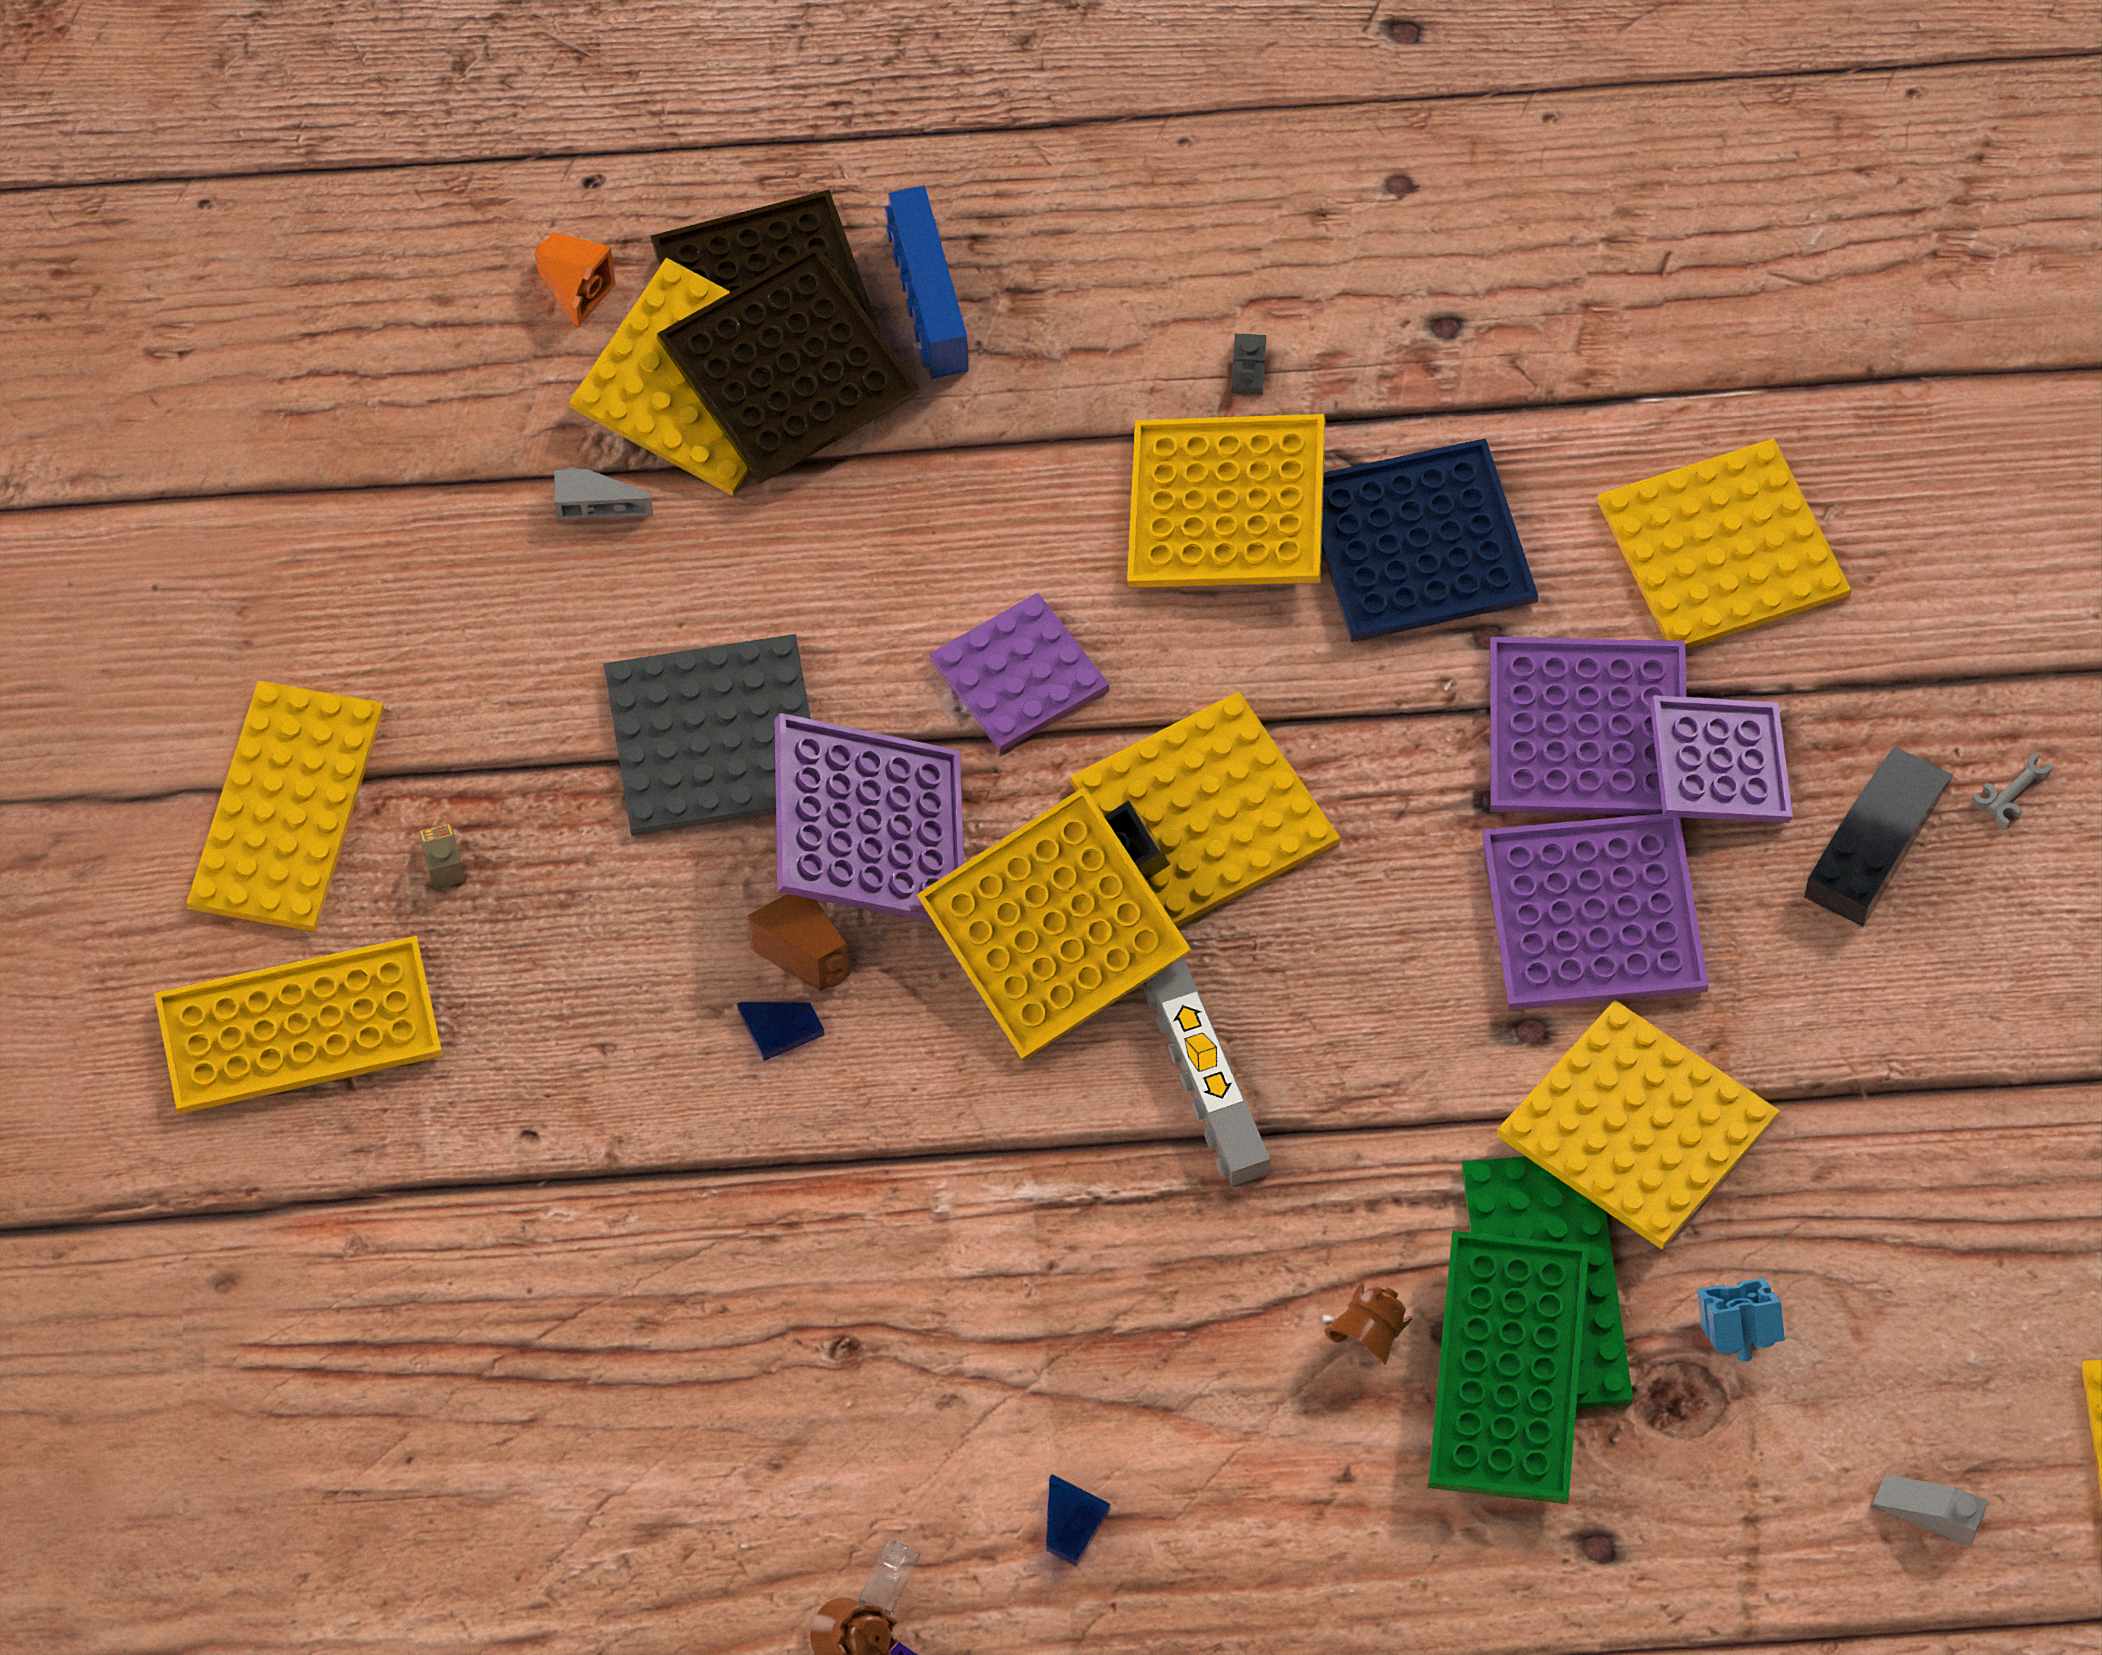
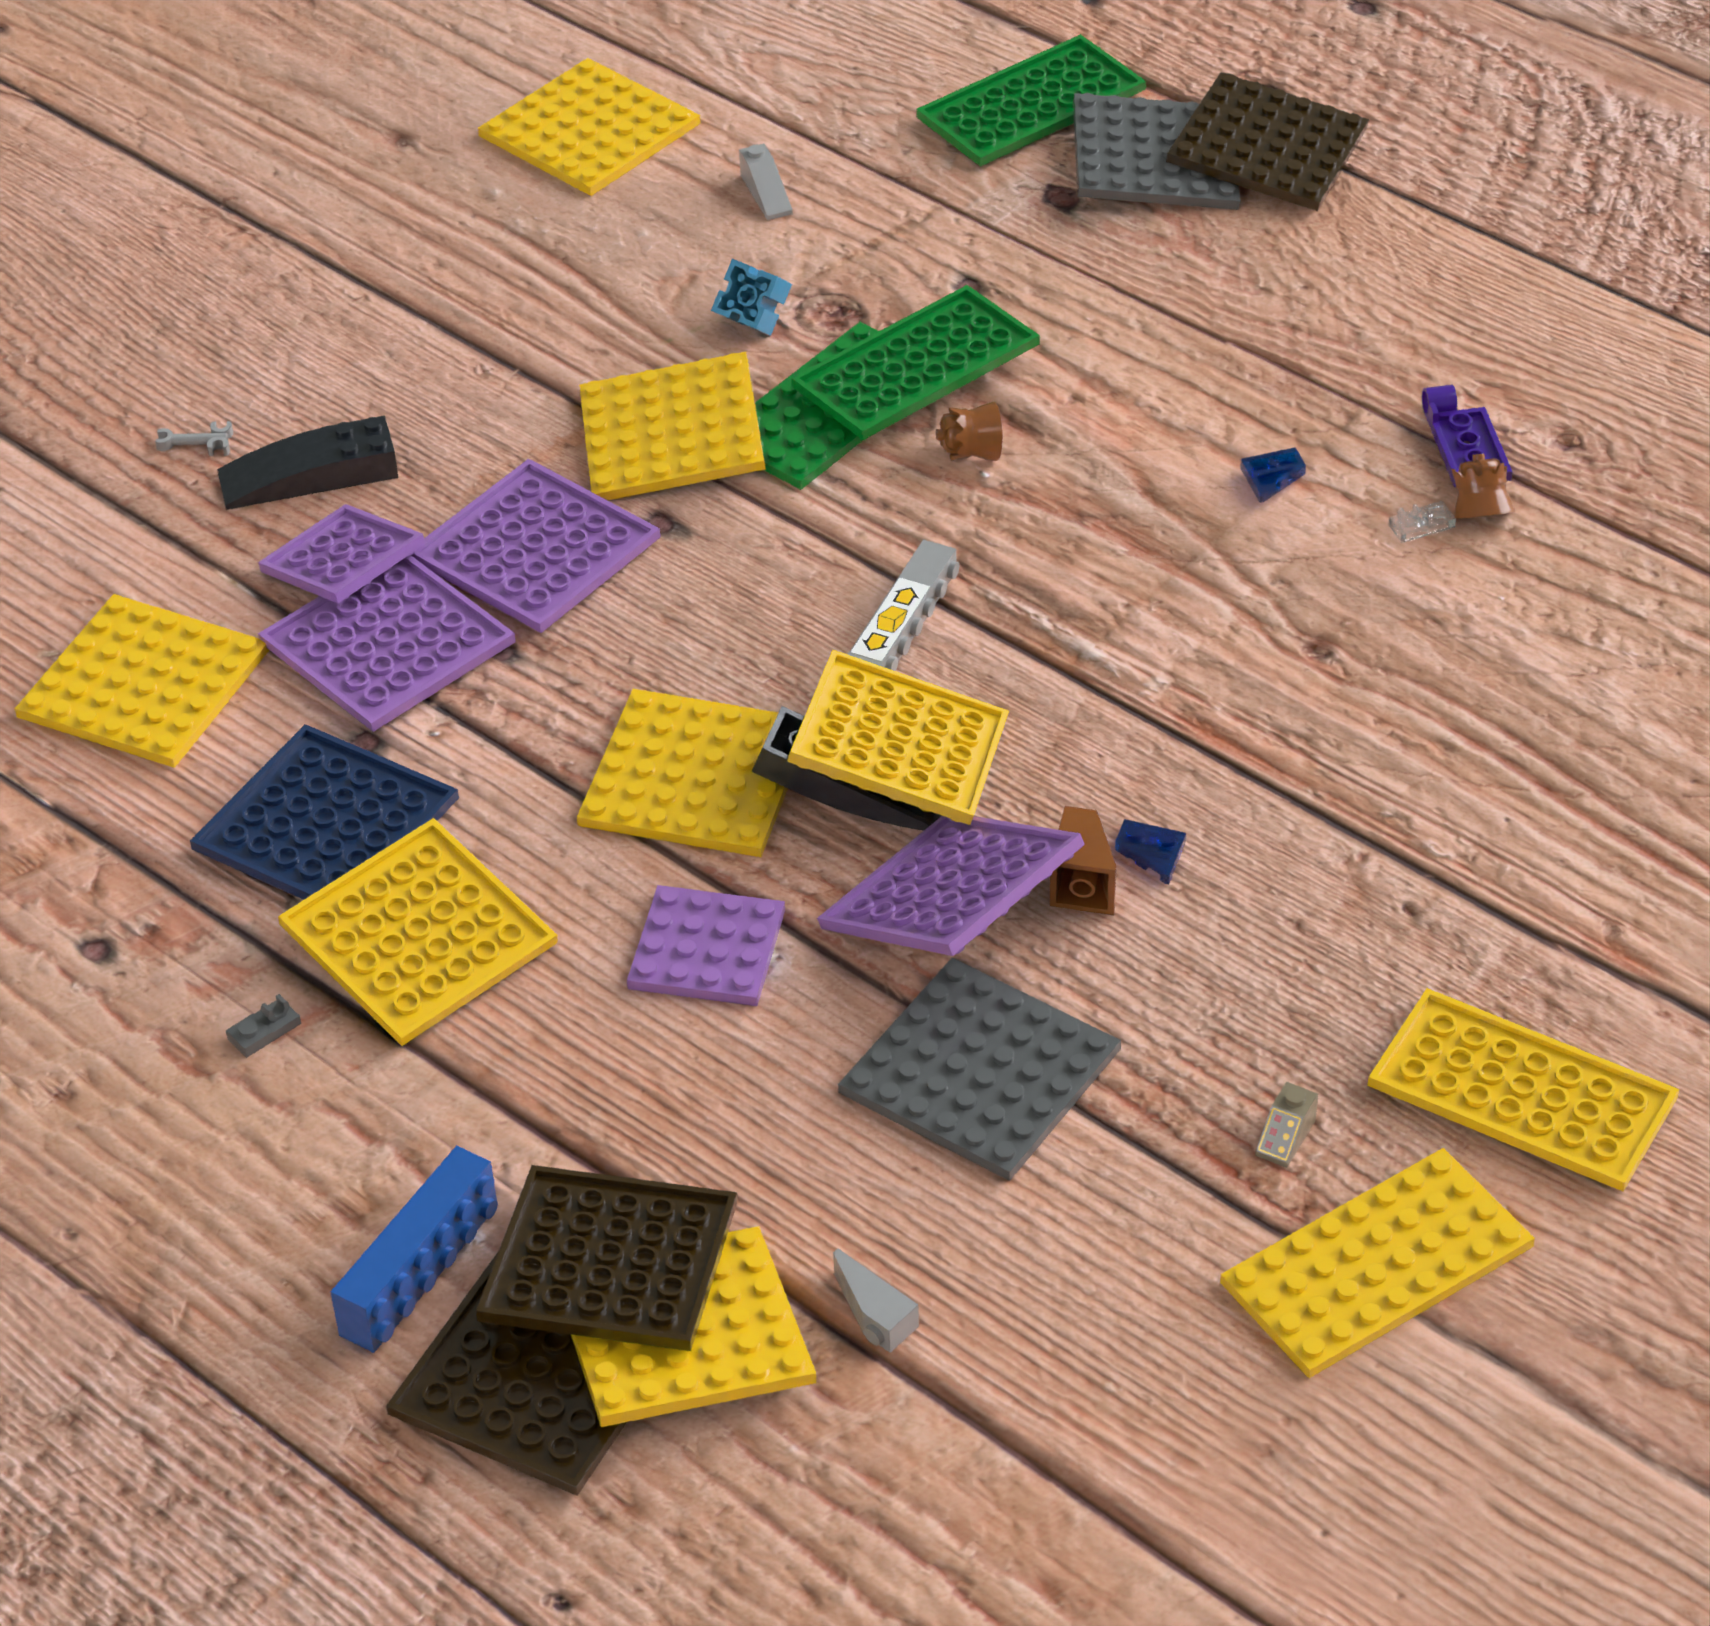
camera: 135 degrees left, 15 degrees down
orange slope [535,232,616,327] -> none

